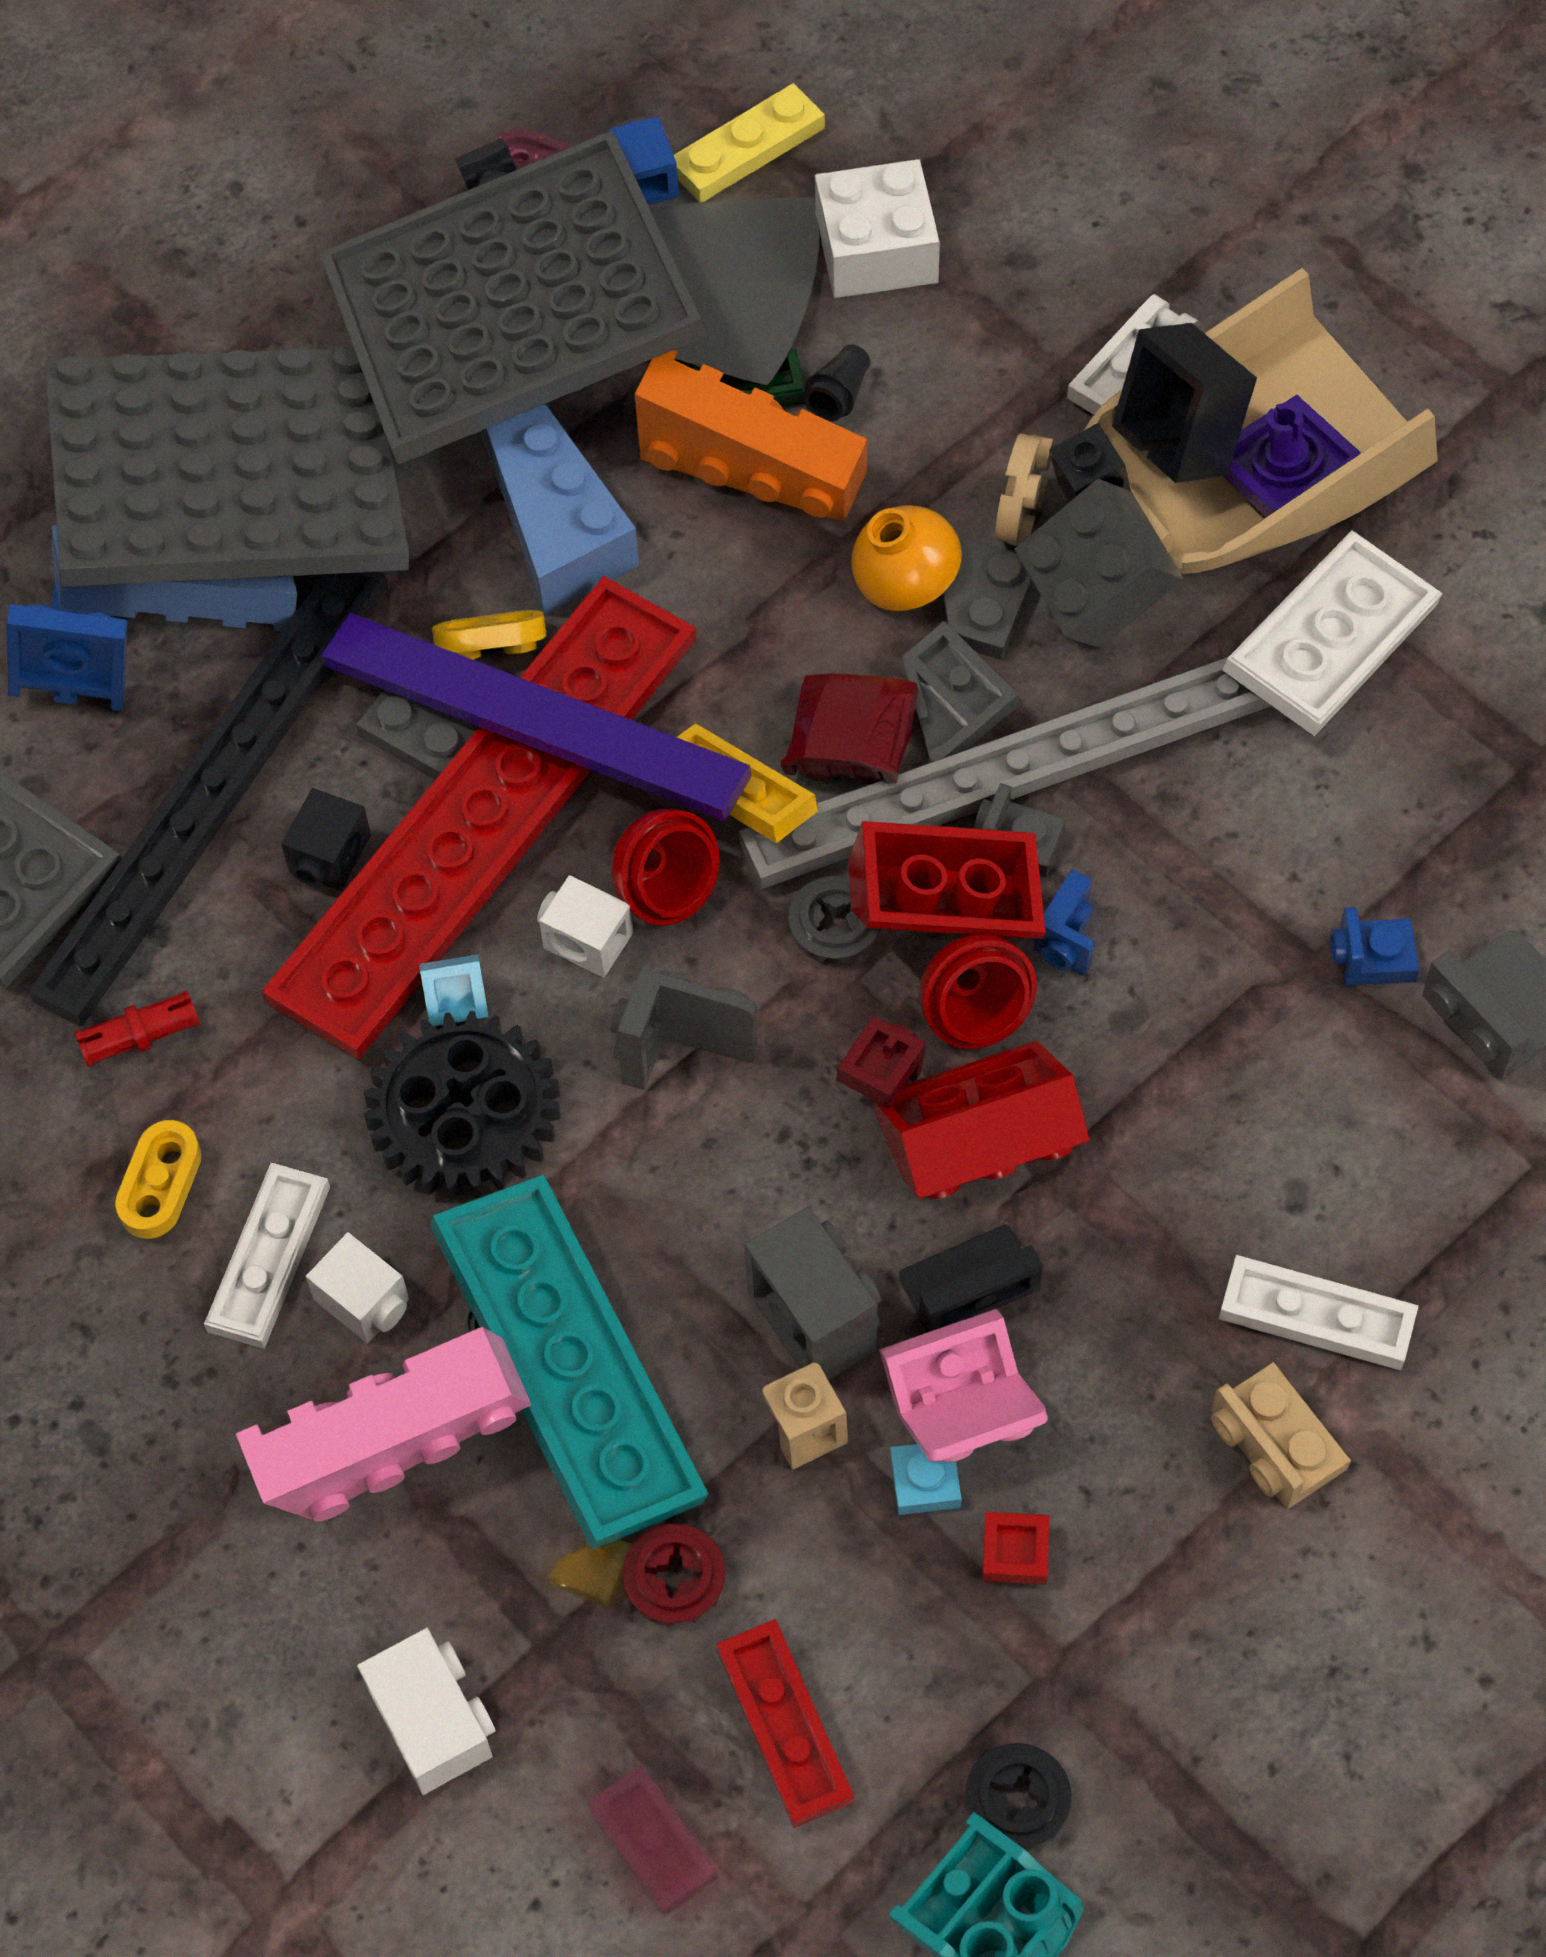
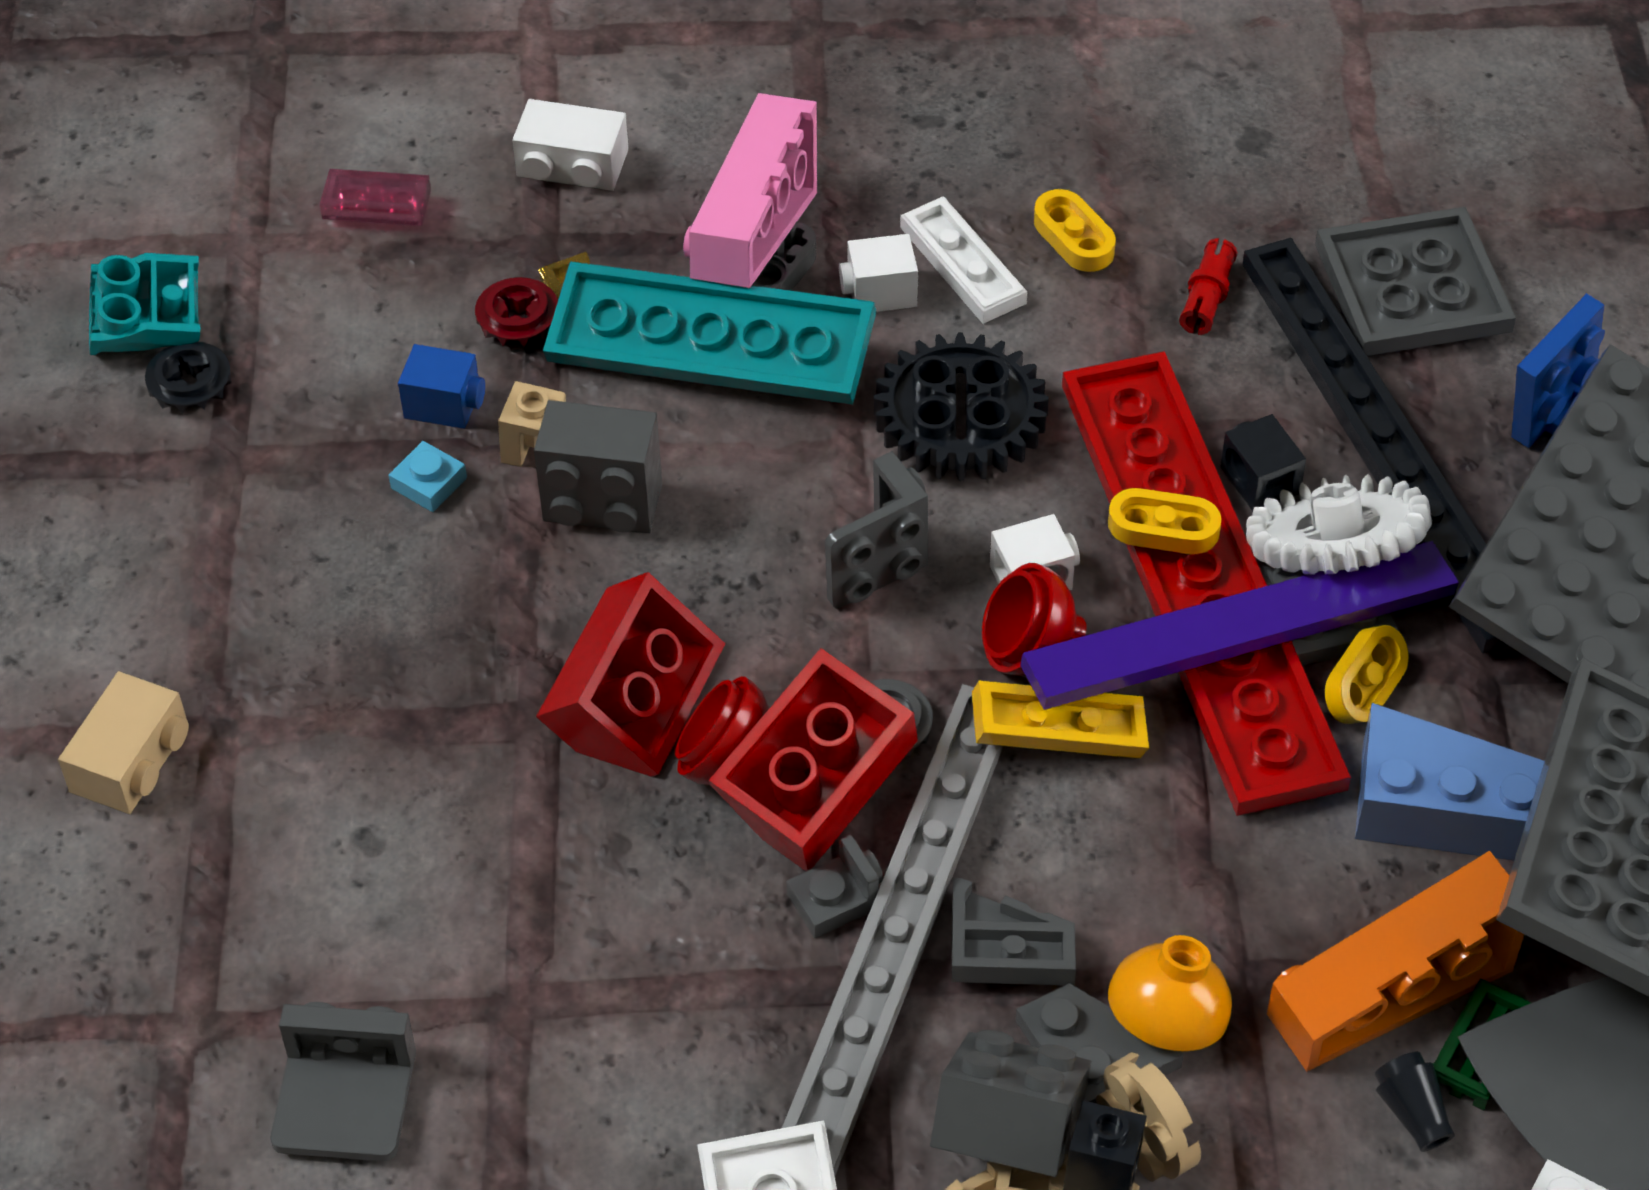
camera: 130 degrees right, 10 degrees down
medium azure plate [420,954,489,1026] -> none
red plate [716,1619,854,1829] -> none
dark red slope [780,673,919,784] -> none
dark red bracket [836,1016,926,1108] -> none
bright pink bracket [879,1309,1048,1462] -> none
black panel [899,1225,1043,1333] -> none
red plate [982,1512,1049,1585] -> none
blue bracket [1034,869,1095,975] -> none
tan bracket [1211,1362,1351,1510] -> none
white plate [1219,1255,1419,1370] -> none
blue bracket [1330,907,1419,986] -> none
none -> tan brick [58,671,189,814]
none -> blue brick [398,344,485,429]
none -> yellow plate [1108,488,1221,554]
none -> white gear [1246,474,1432,574]

